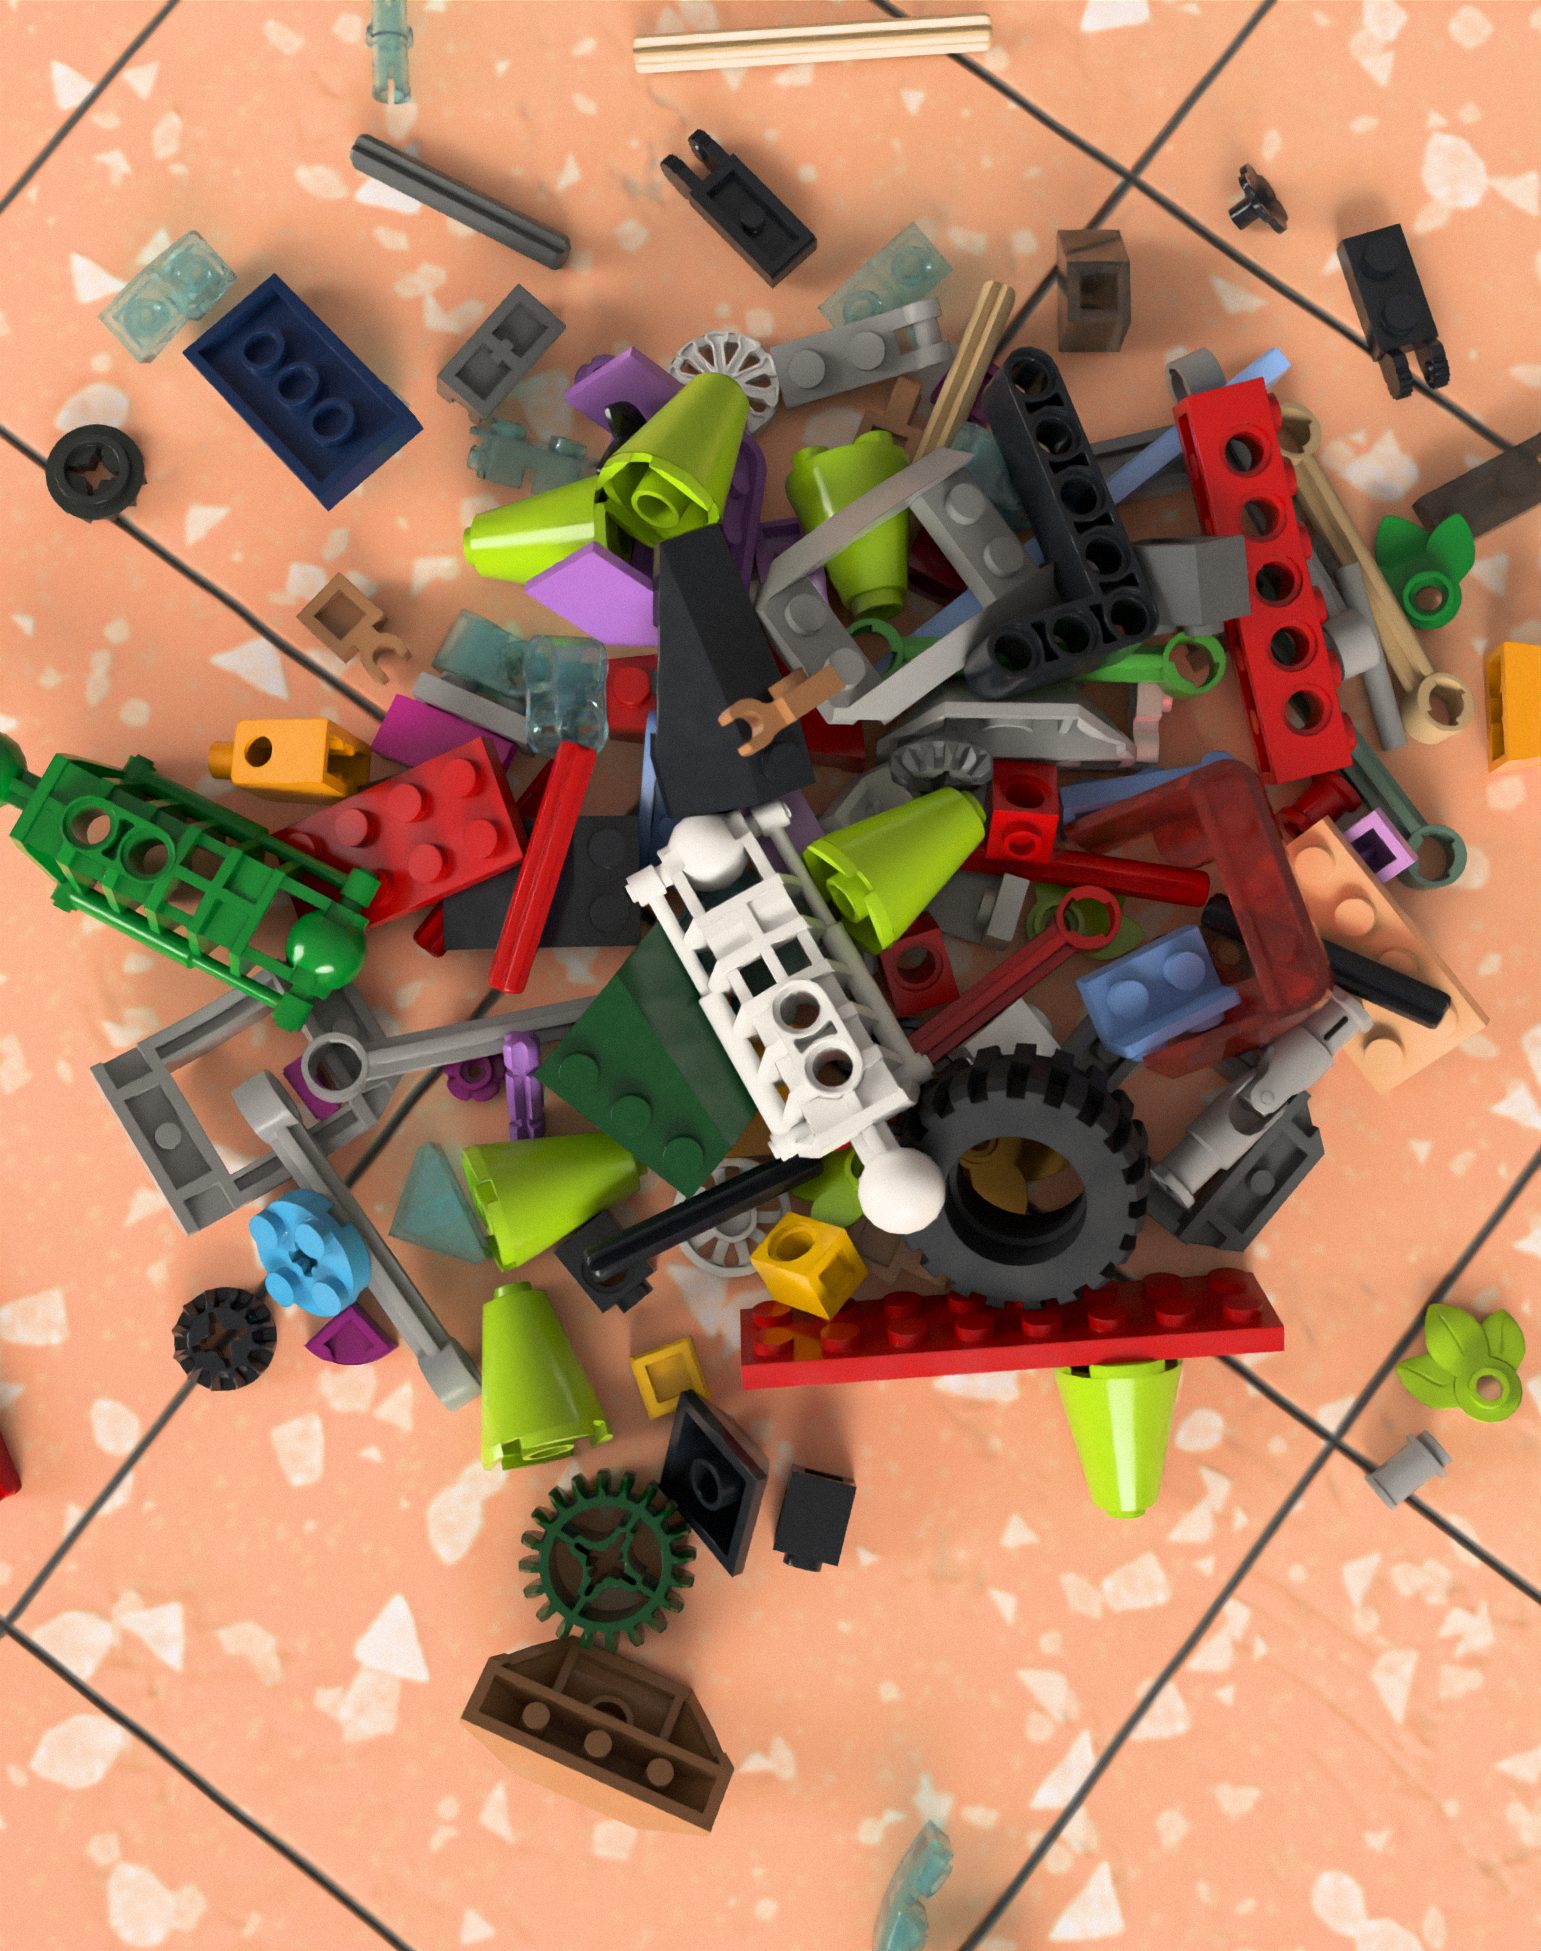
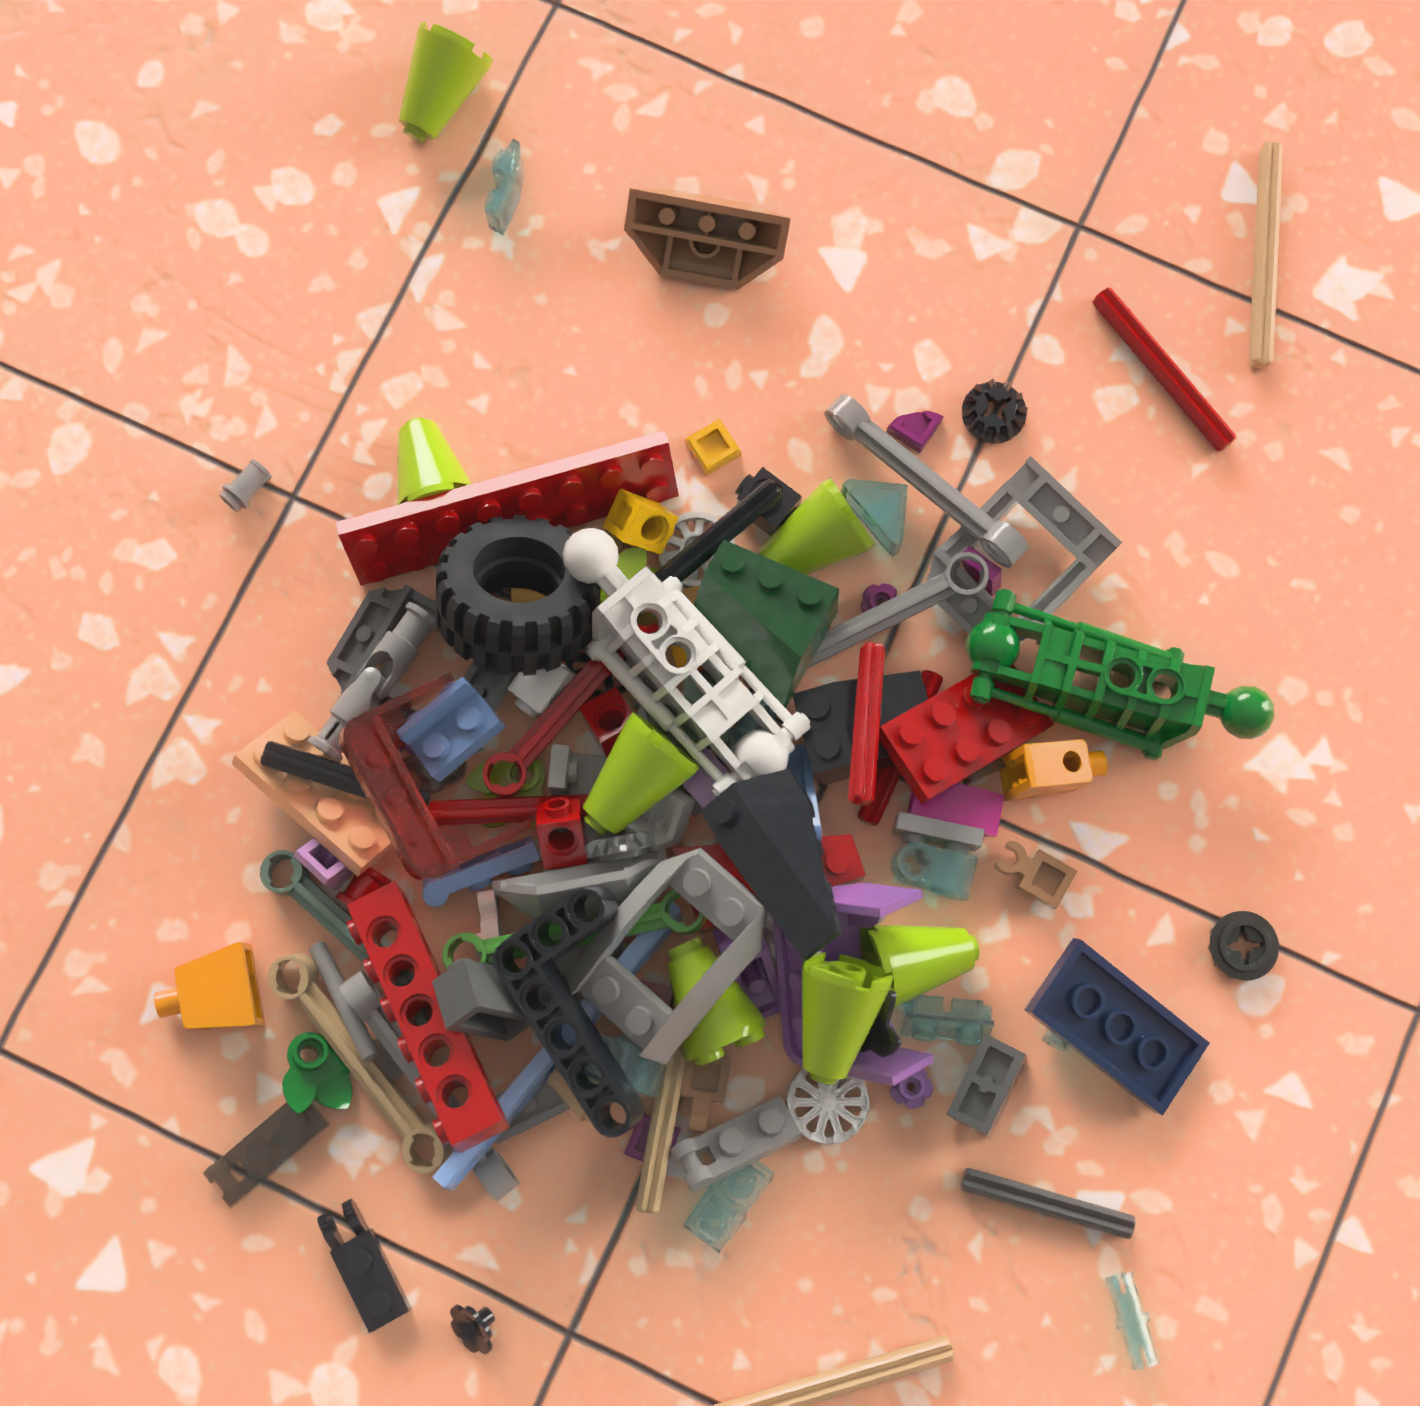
camera: 165 degrees right, 5 degrees down
clear light blue slope [97,230,238,364] -> none
dark azure plate [249,1189,371,1317] -> none
lime cone [481,1281,613,1471] -> none
medium lavender axle [503,1030,546,1141] -> none
dark green gear [518,1468,697,1652] -> none
clear light blue piece [522,634,609,759] -> none
black slope [659,1389,770,1577] -> none
black hinge [660,129,817,289] -> none
medium nougat plate [718,664,846,756] -> none
black brick [773,1464,857,1572] -> none
clear smoke slope [1056,230,1131,352] -> none
lime plate [1395,1303,1526,1423] -> none

